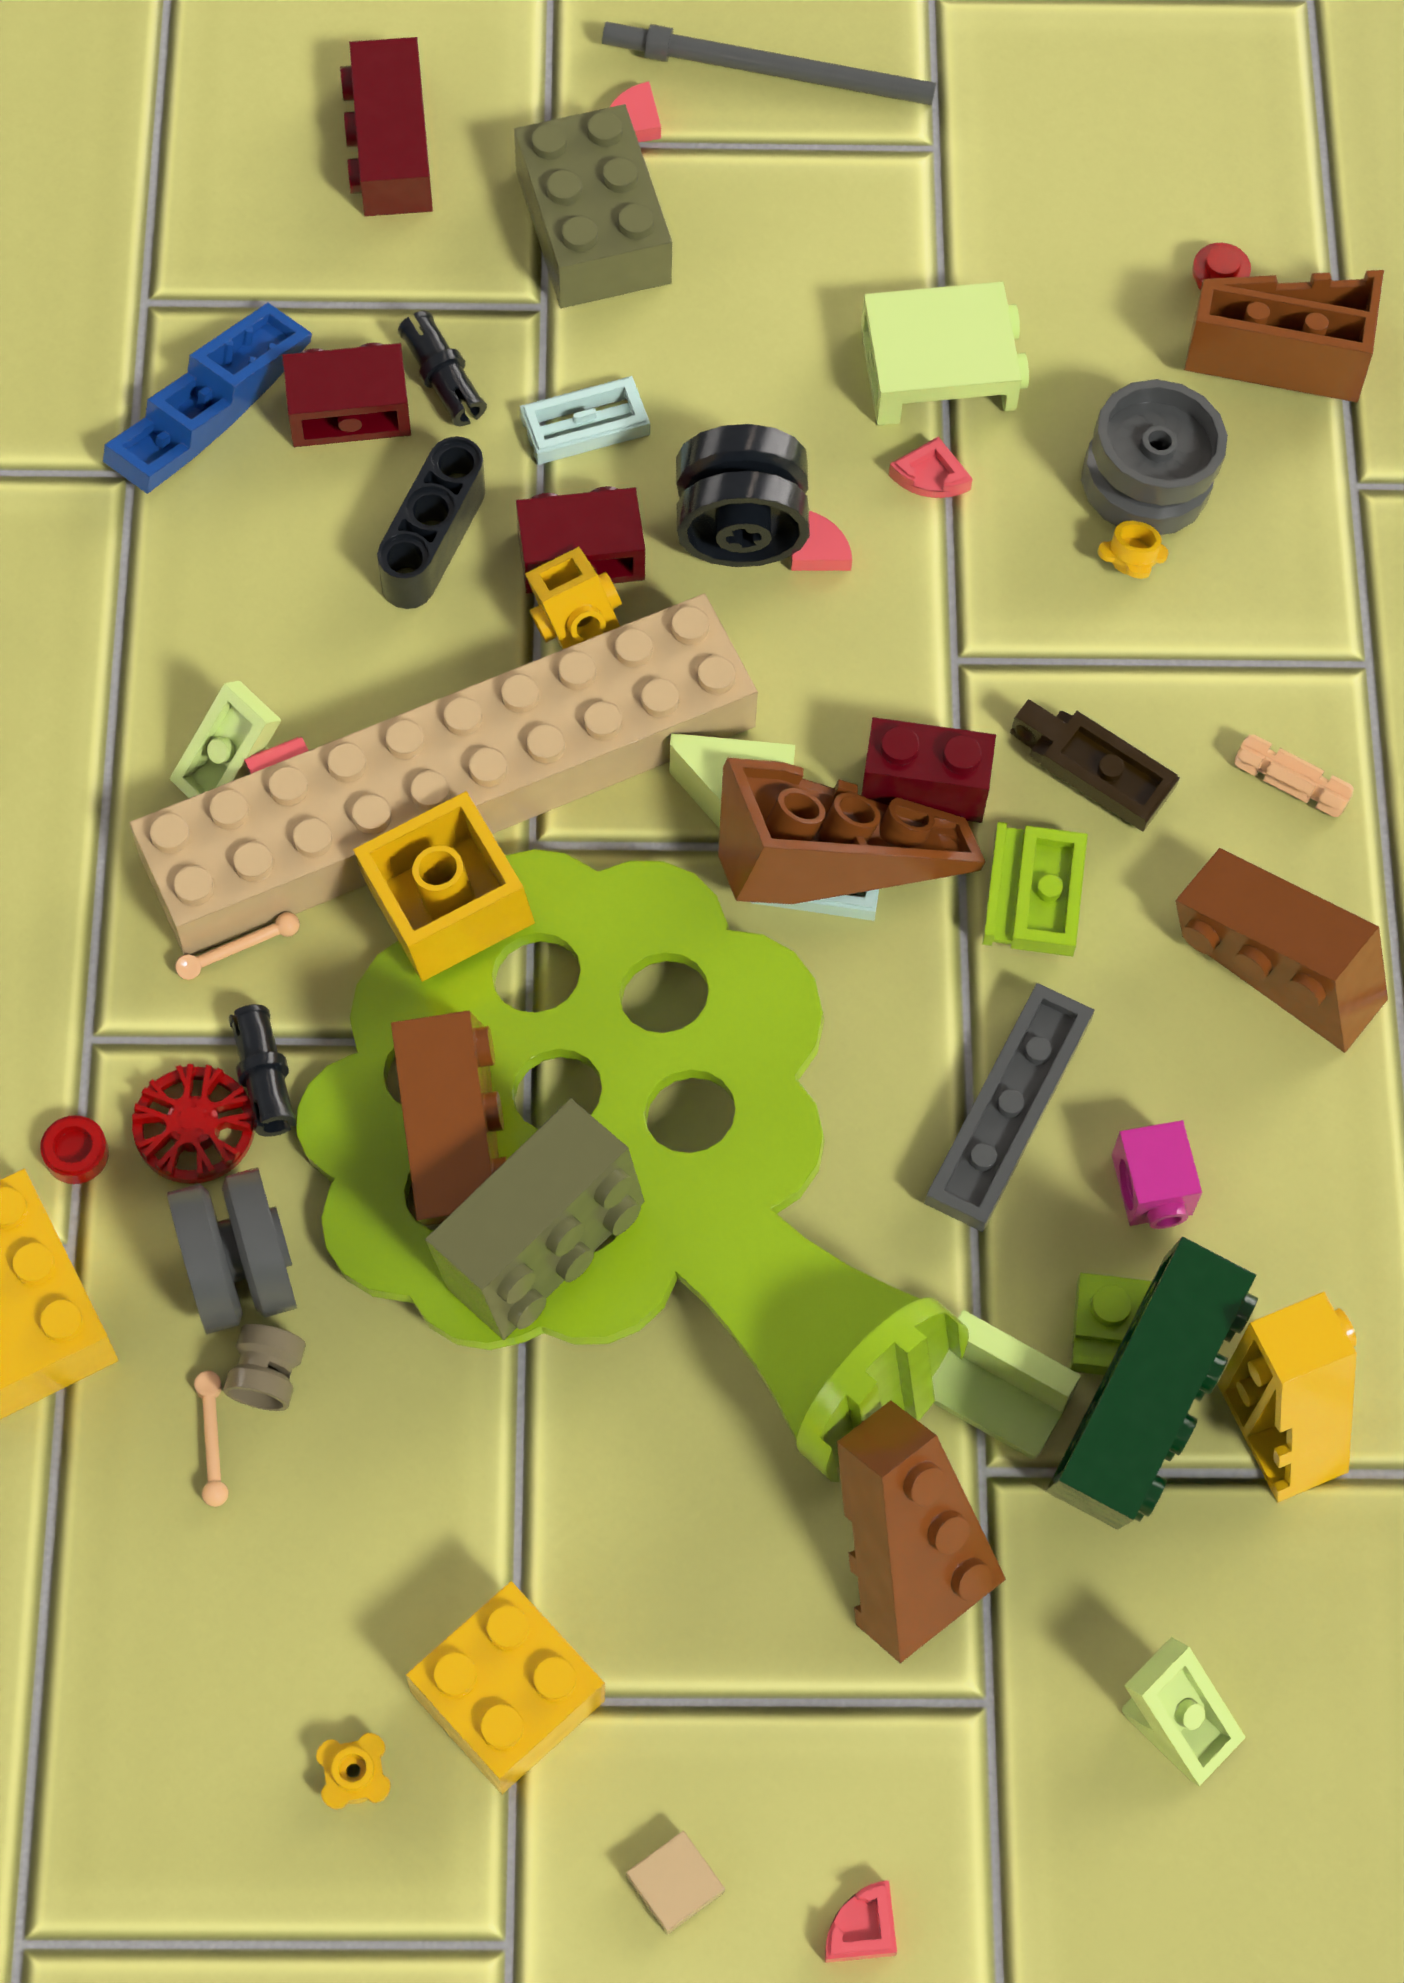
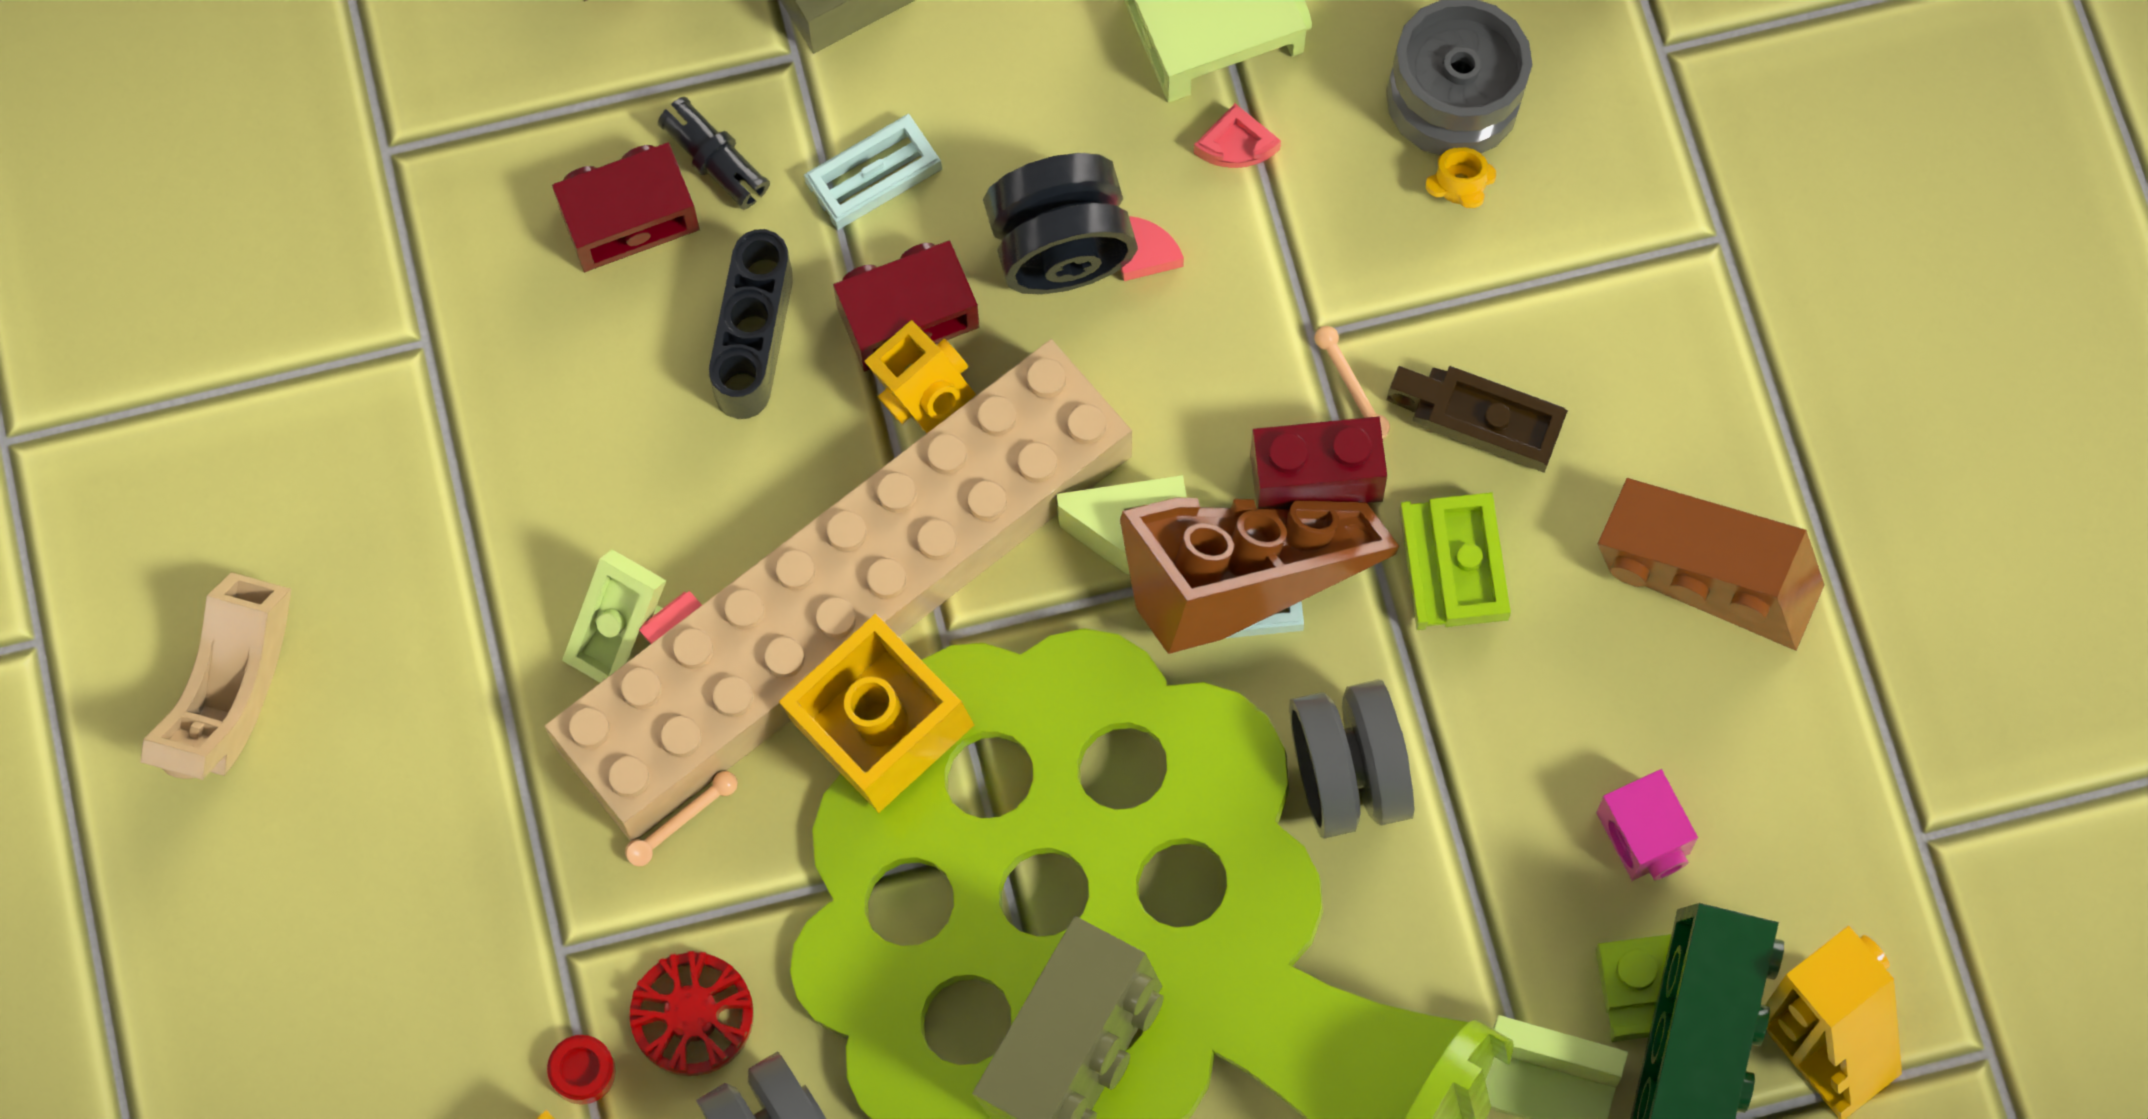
camera: 10 degrees left, 5 degrees up
blue slope [103,303,312,494] -> none
black pin [229,1004,296,1137] -> none
dark orange wedge [391,1010,508,1226] -> none
dark grey plate [924,983,1095,1232] -> none
light nougat axle [1235,735,1354,817] -> none
none -> dark grey wheel [1289,679,1415,839]
none -> light nougat hinge [1314,325,1390,440]

